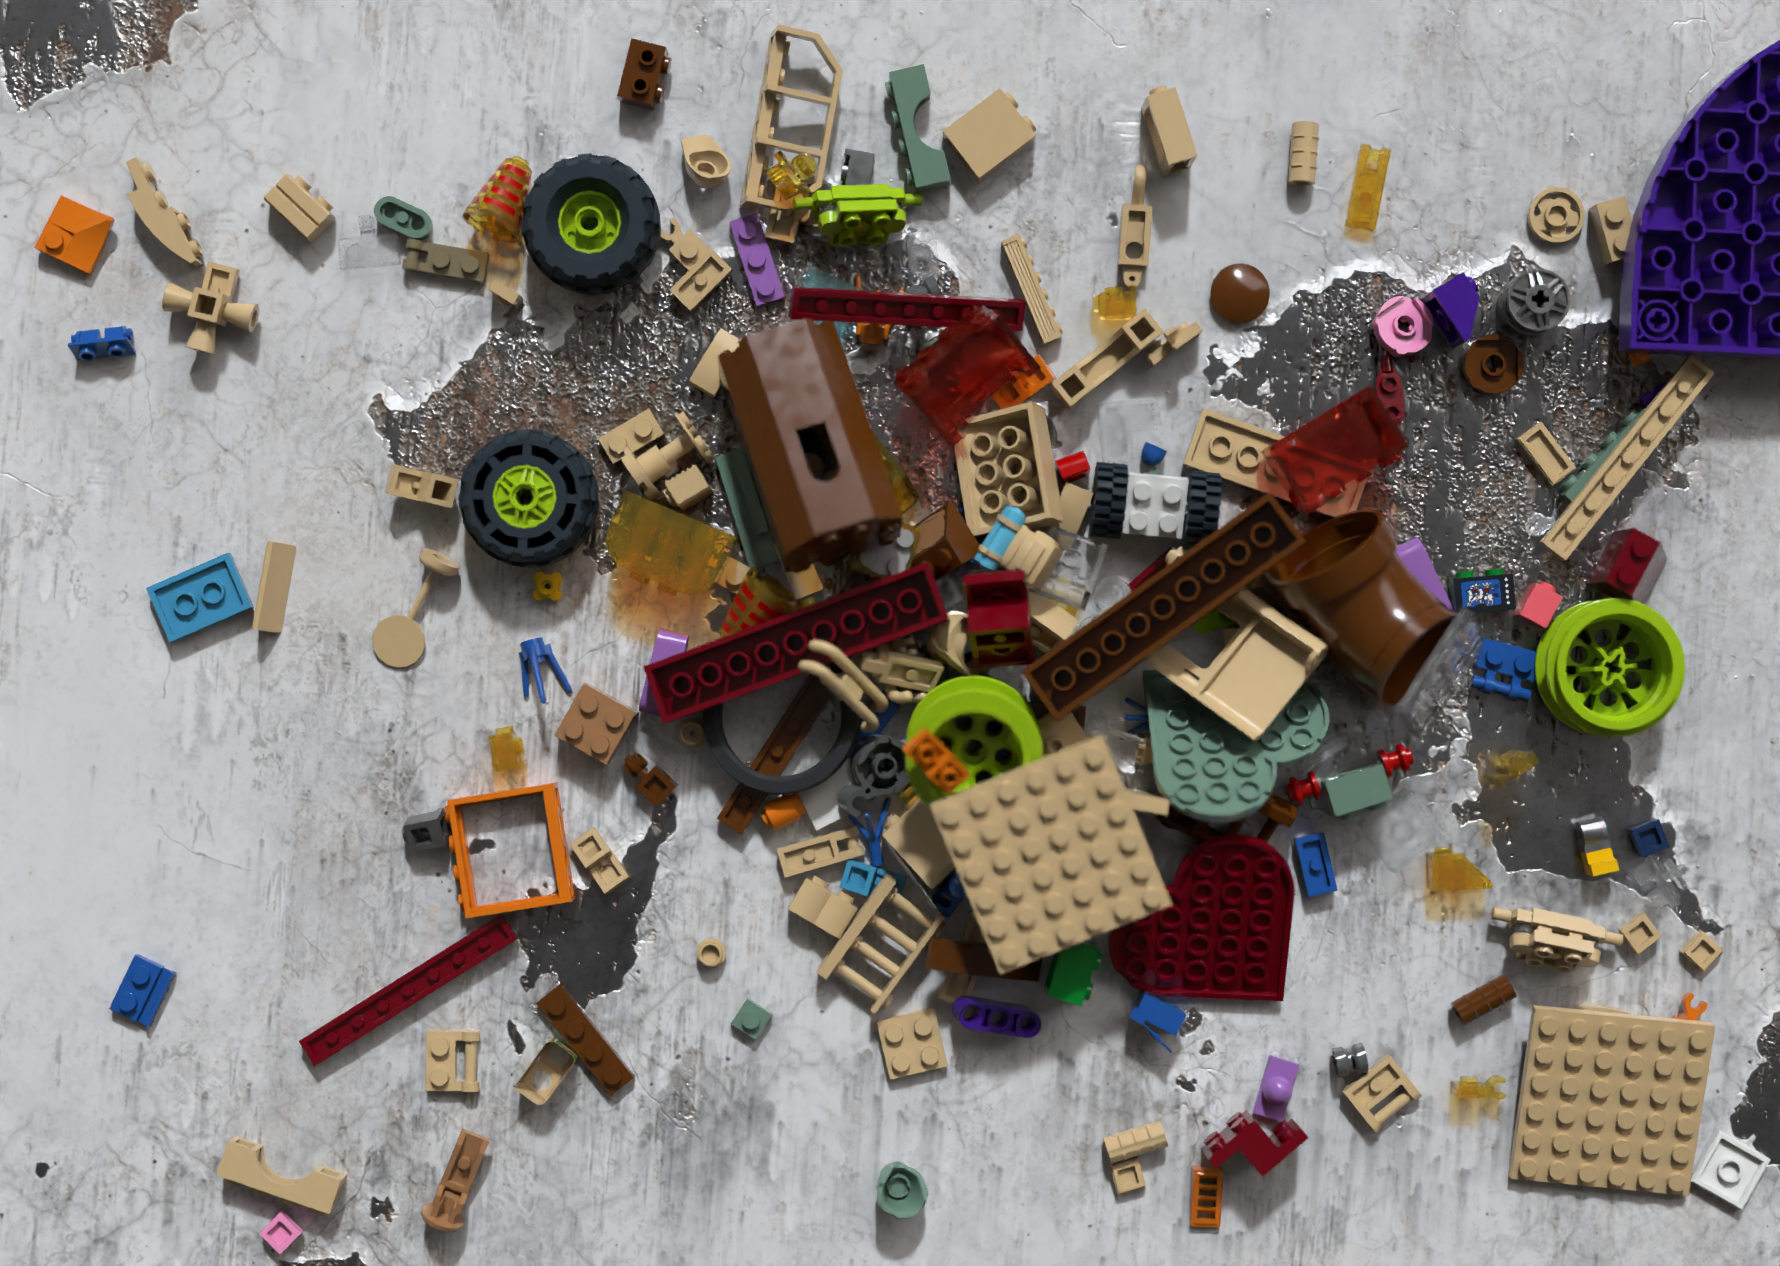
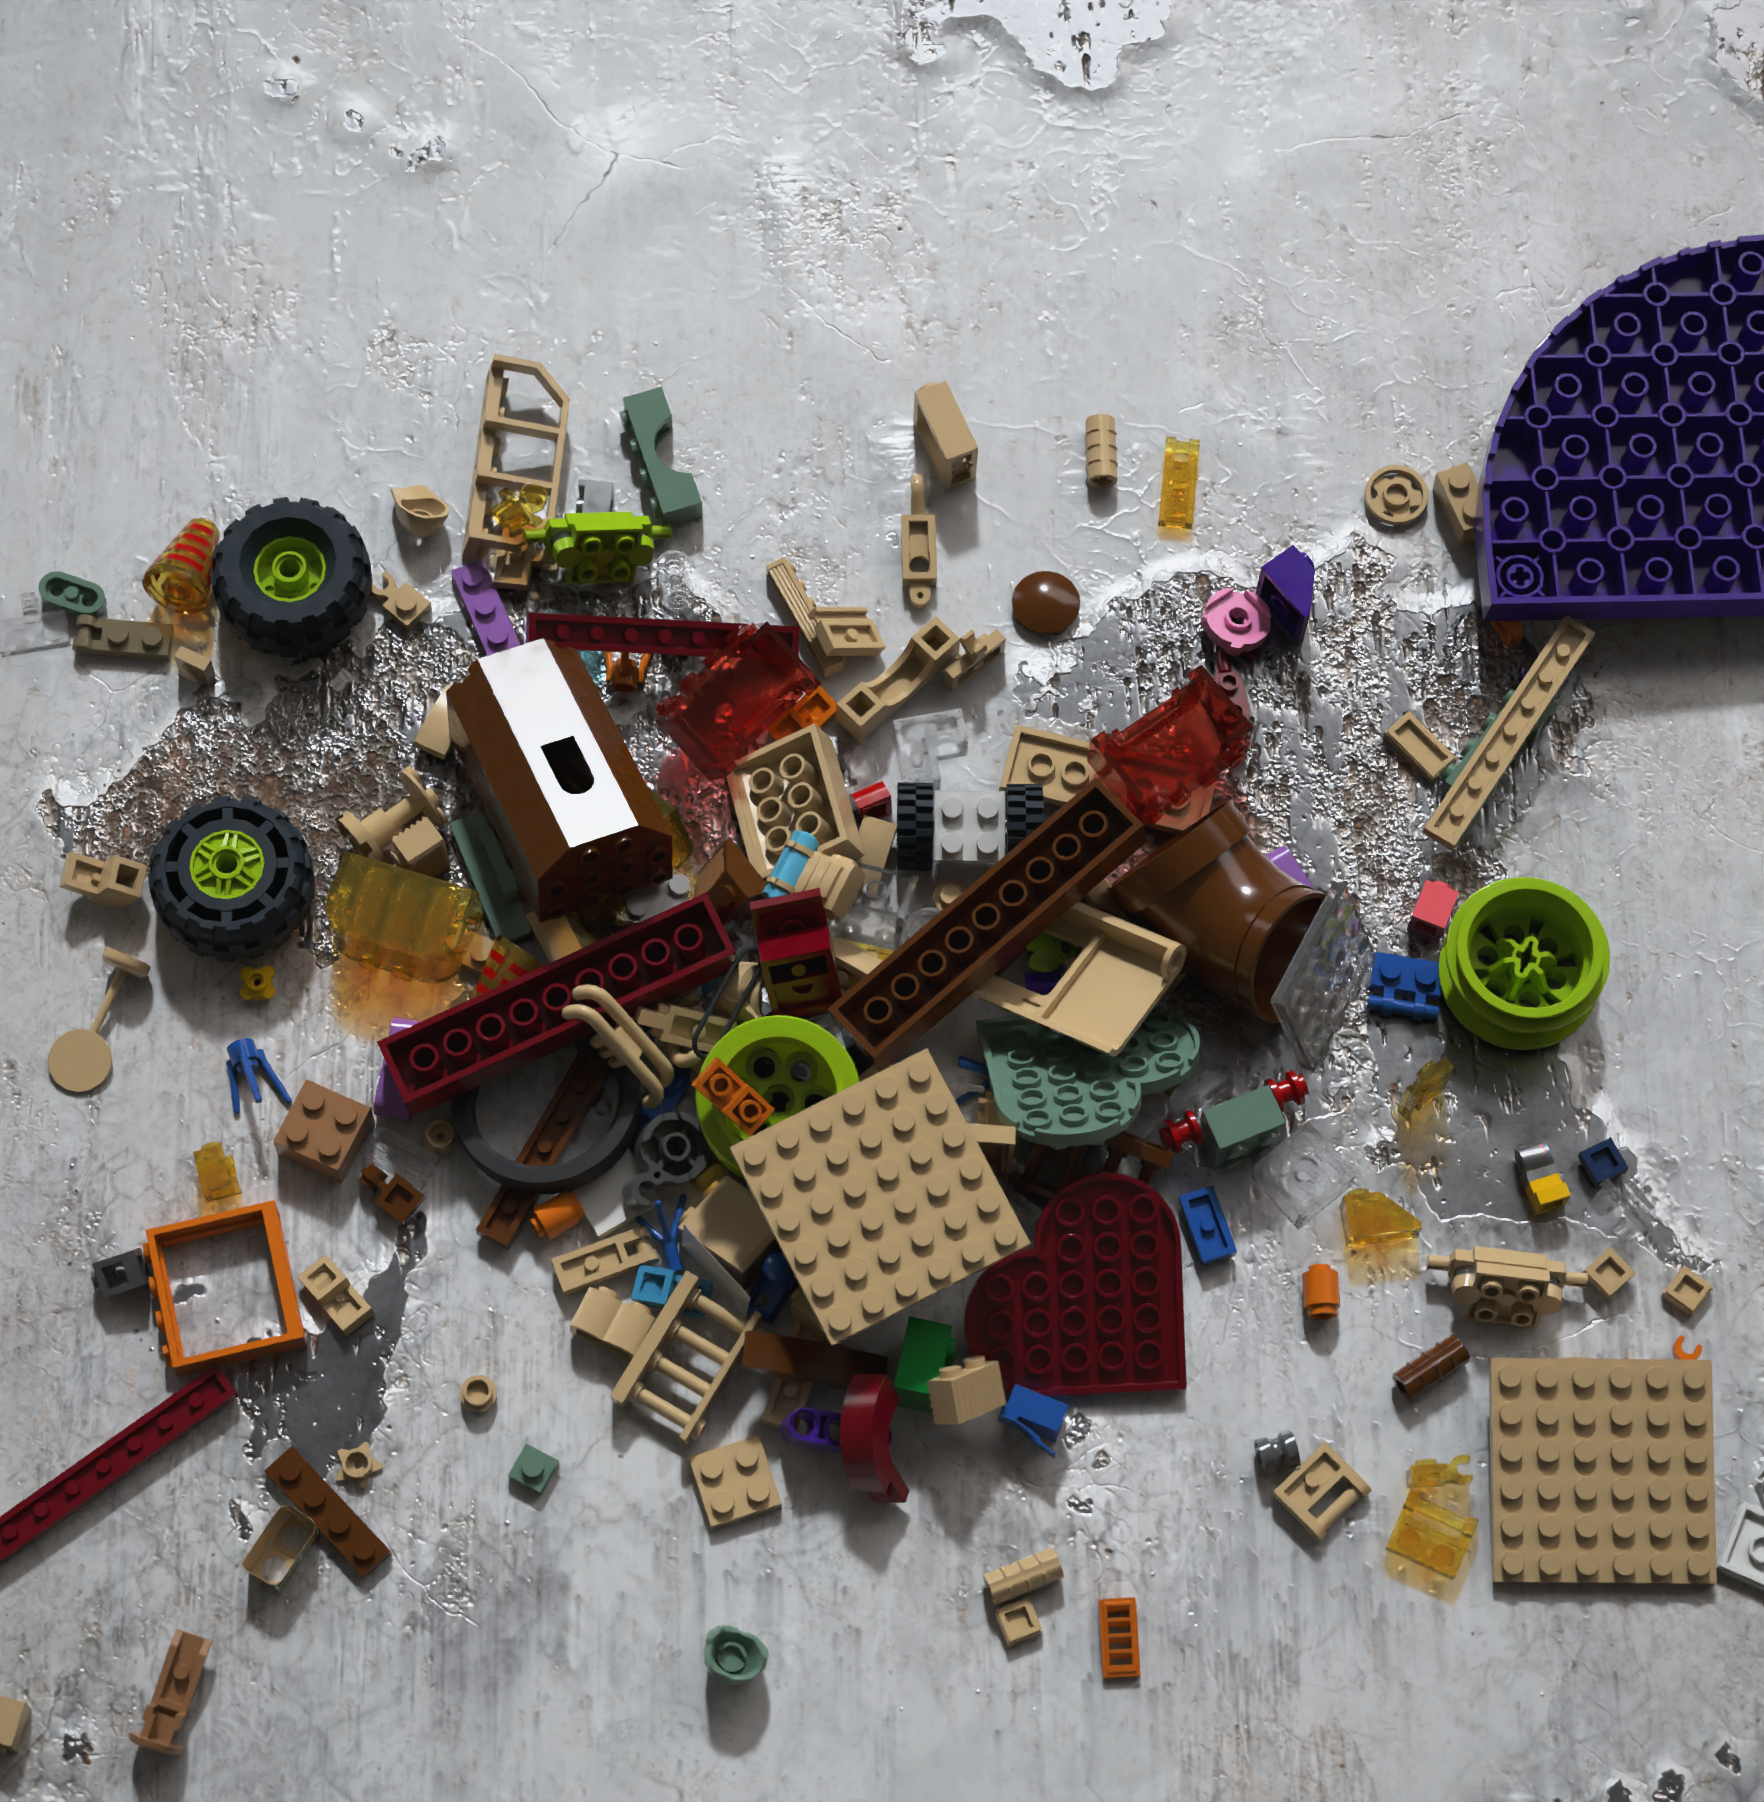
camera: 10 degrees left, 20 degrees down
tan plate [425,1030,480,1092] -> none
tan plate [598,409,665,465] -> none
reddish brown brick [617,38,672,111] -> none
tan plate [670,248,733,312] -> none
tan brick [942,88,1036,183] -> none
clear yellow brick [1092,285,1137,320] -> none
blue hinge [1141,442,1167,466] -> none
dark red bracket [1201,1110,1309,1177] -> none
medium lavender tile [1253,1055,1299,1122] -> none
brick [1447,569,1516,614] -> none
reddish brown plate [1462,334,1524,395] -> none
flat silver wheel [1496,268,1571,338] -> none
dark red slope [1586,528,1668,604] -> none
none -> tan plate [336,1442,383,1489]
none -> black piece [692,946,762,1059]
none -> tan plate [808,607,886,656]
none -> dark red arch [840,1374,910,1504]
none -> tan brick [926,1356,1006,1424]
none -> tan plate [933,880,966,911]
none -> dark purple plate [1024,971,1061,995]
none -> orange brick [1302,1264,1340,1320]
none -> clear yellow plate [1385,1489,1479,1580]

